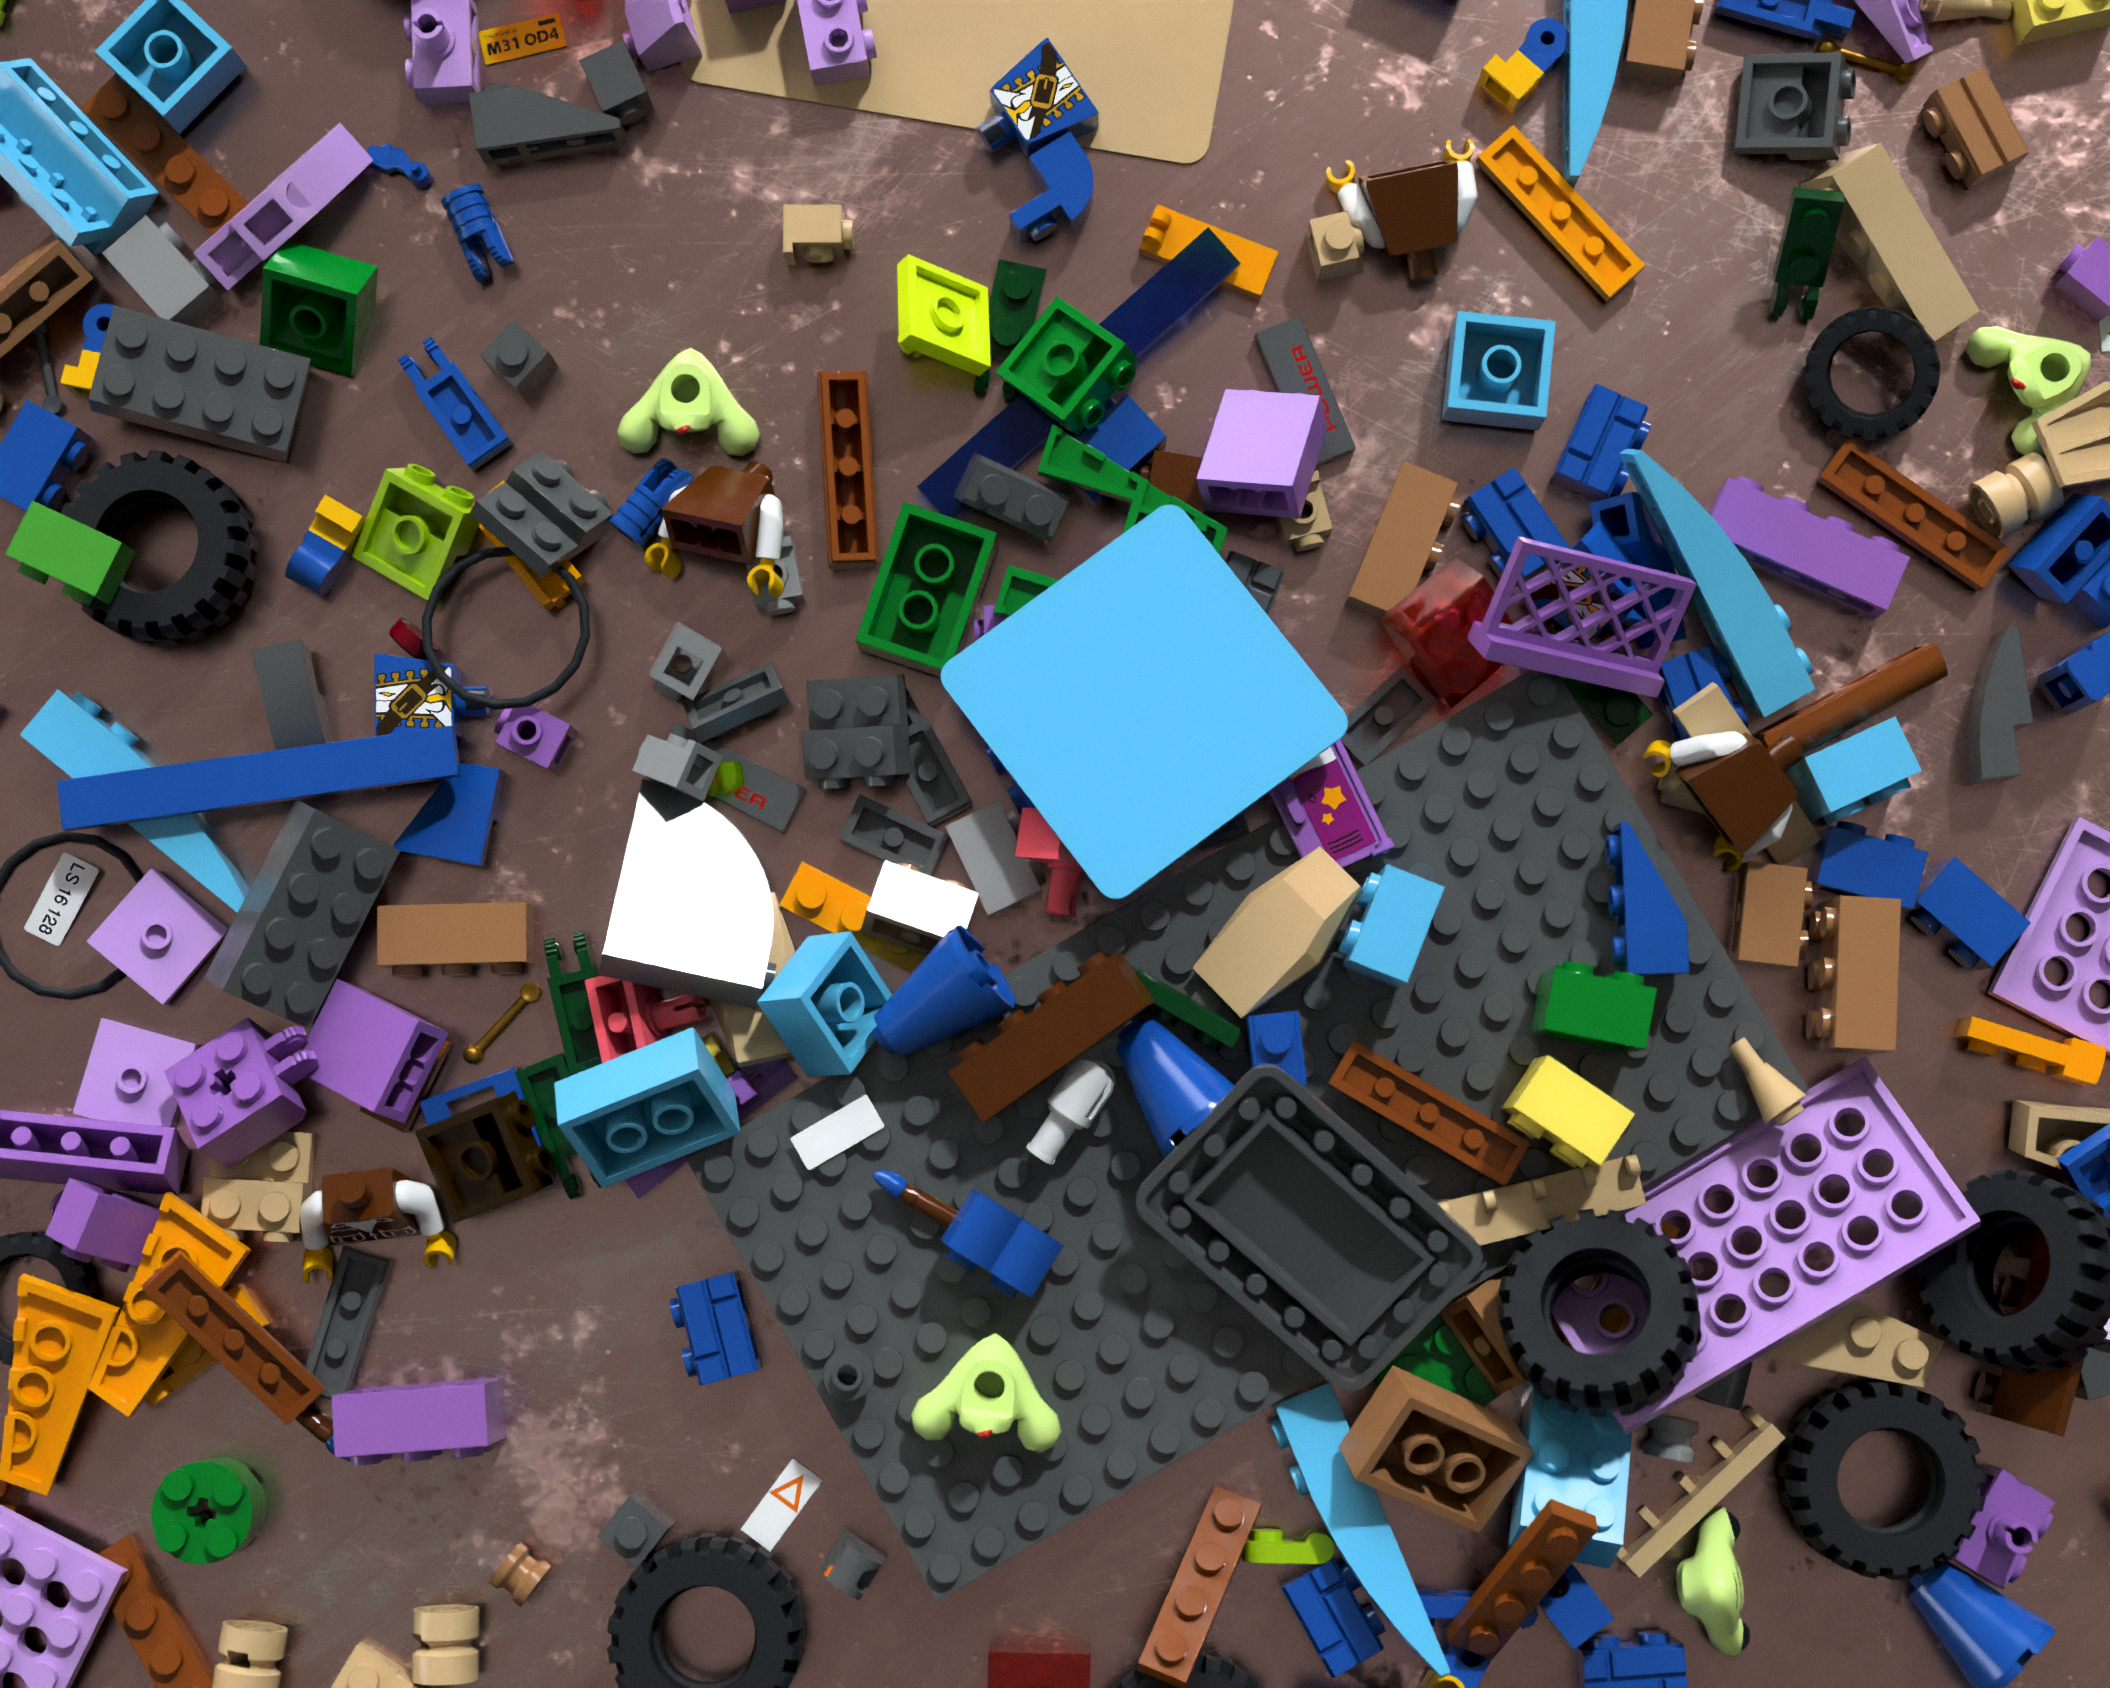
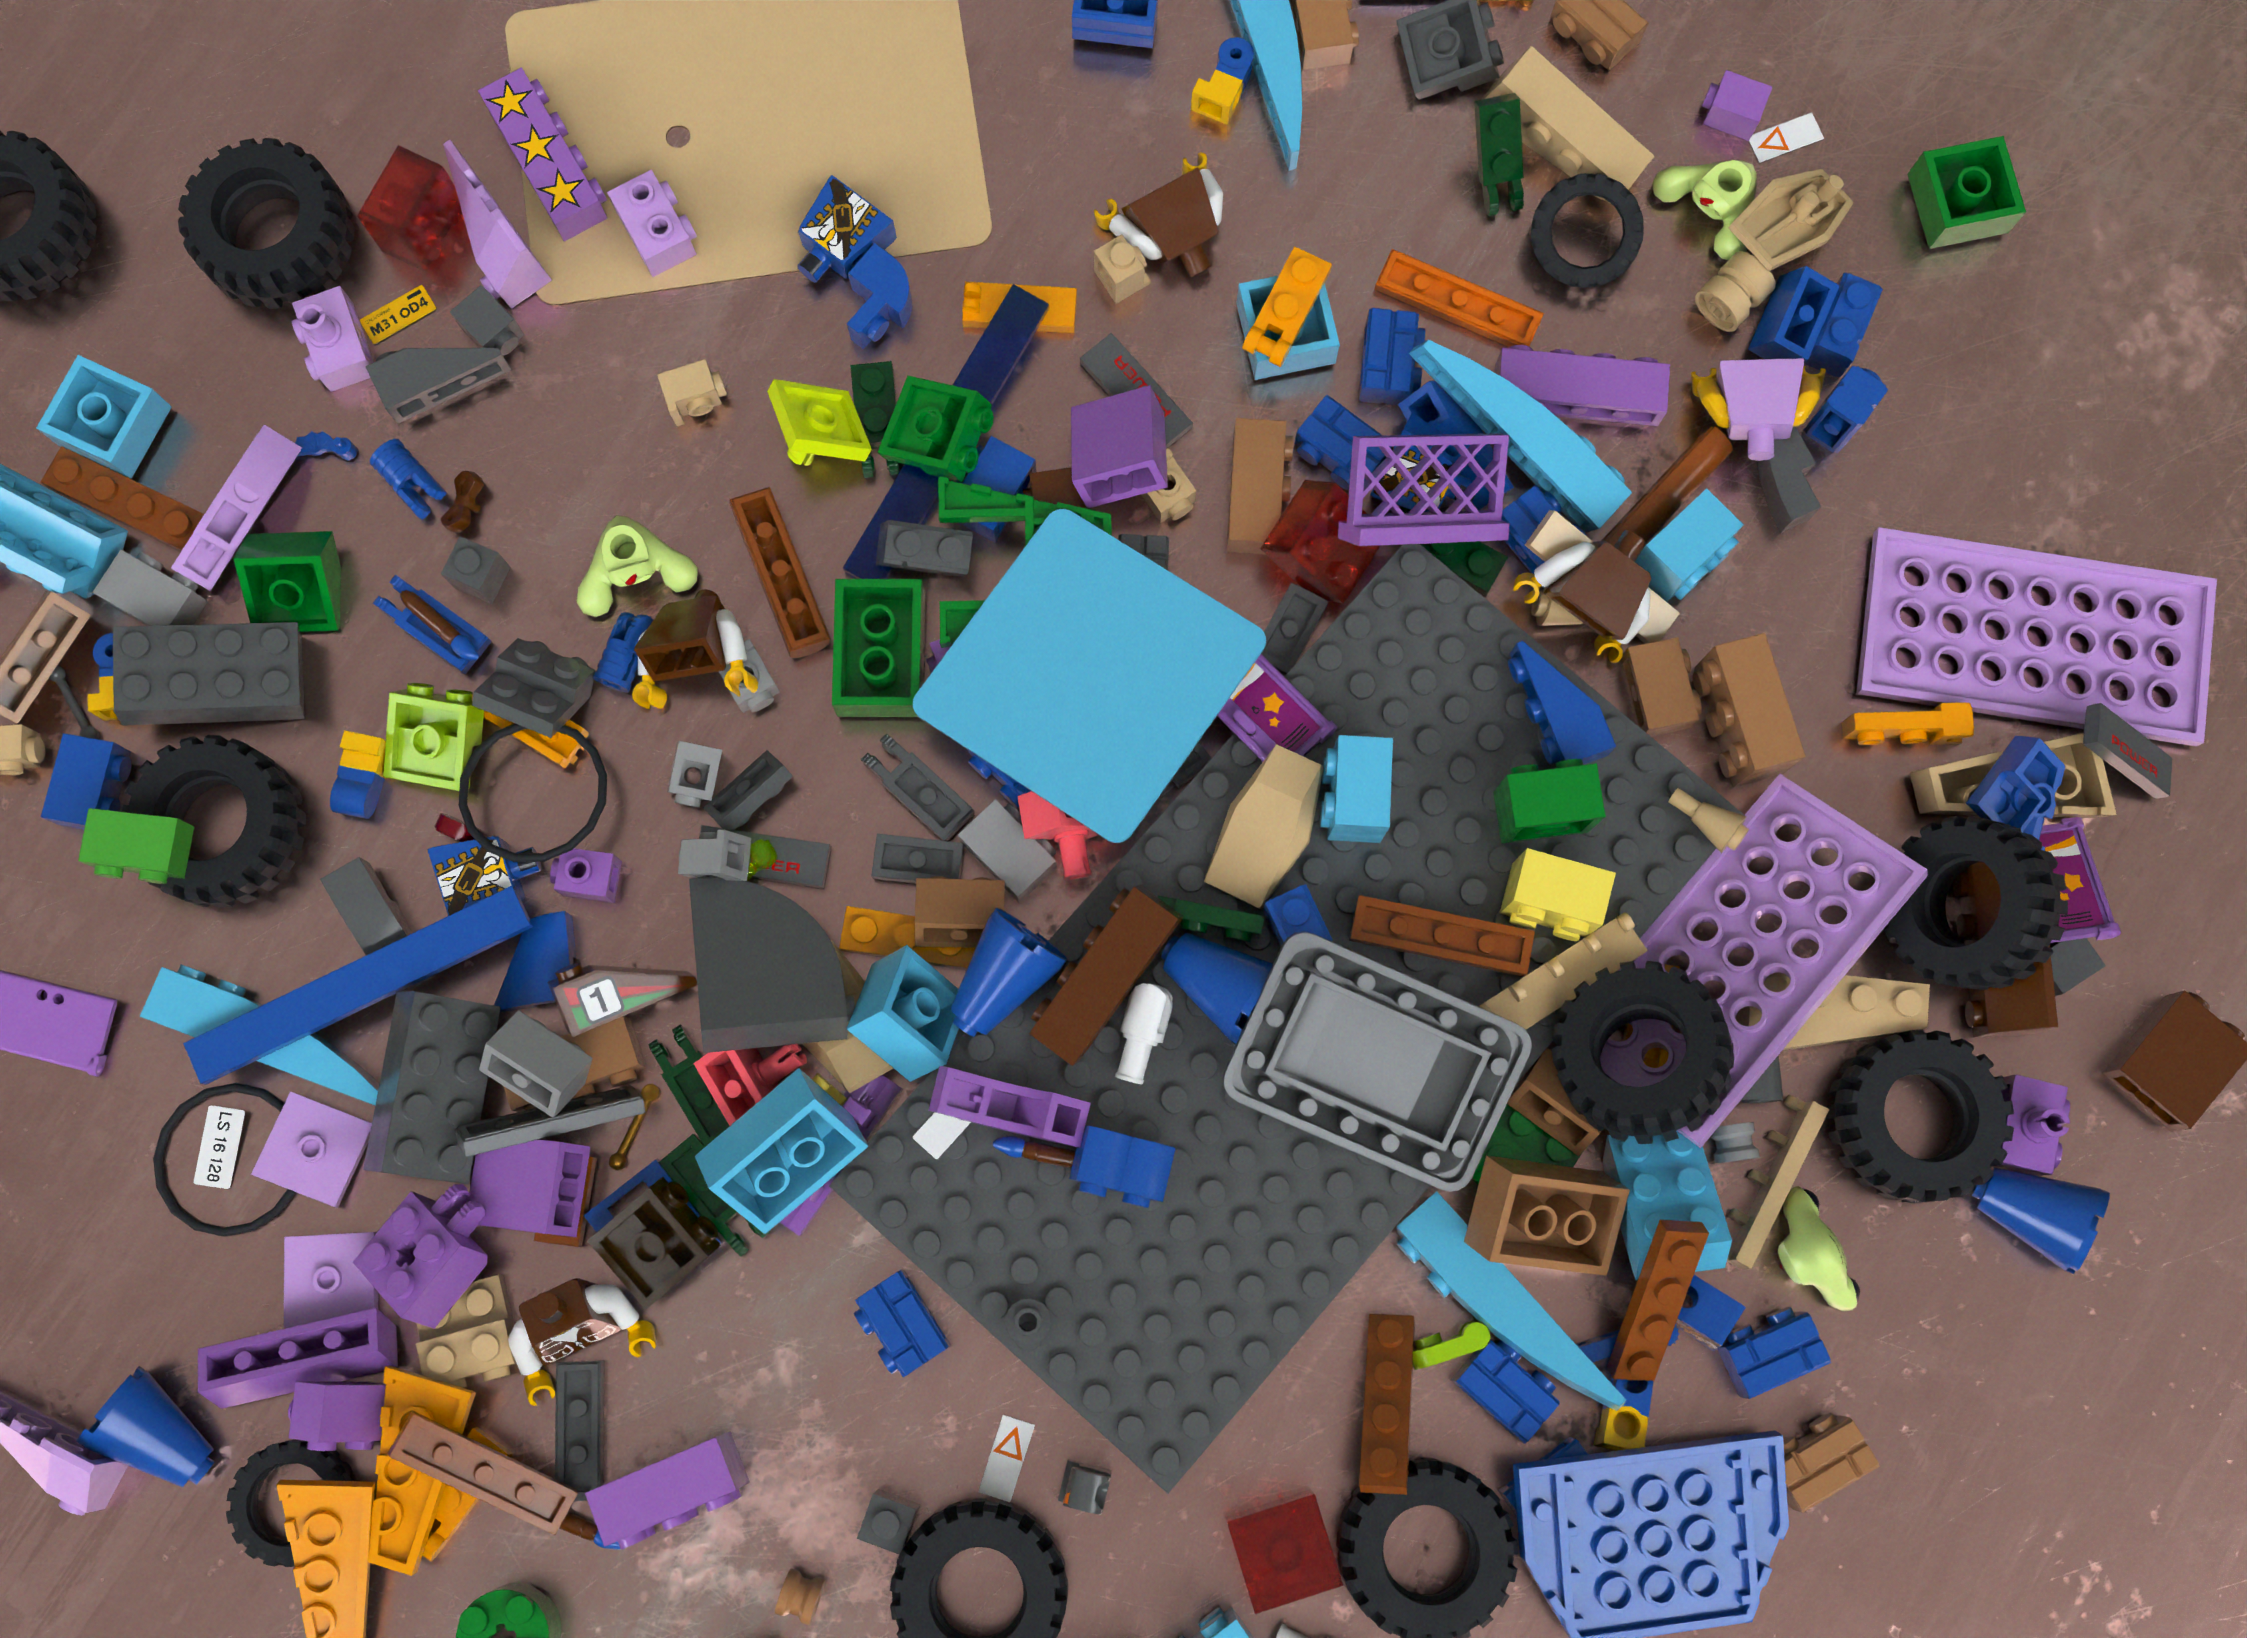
camera: 25 degrees left, 5 degrees down
dark grey plate [802,675,911,789] -> none
yellowish green head [911,1333,1061,1453] -> none
light orange plate [1476,125,1645,302] -> none
blue brick [1808,821,1928,913] -> none
dark orange plate [1817,437,2011,592] -> none
blue brick [1910,857,2031,970] -> none
none -> reddish brown piece [400,590,479,661]
none -> reddish brown piece [440,471,484,533]
none -> dark grey tile [455,1085,645,1157]
none -> light grey brick [479,1010,593,1118]
none -> slope [547,963,697,1037]
none -> medium lavender arch [928,1066,1091,1148]
none -> light orange plate [1242,246,1332,367]
none -> orange tile [1374,249,1544,347]
none -> lavender torso [1691,358,1826,461]

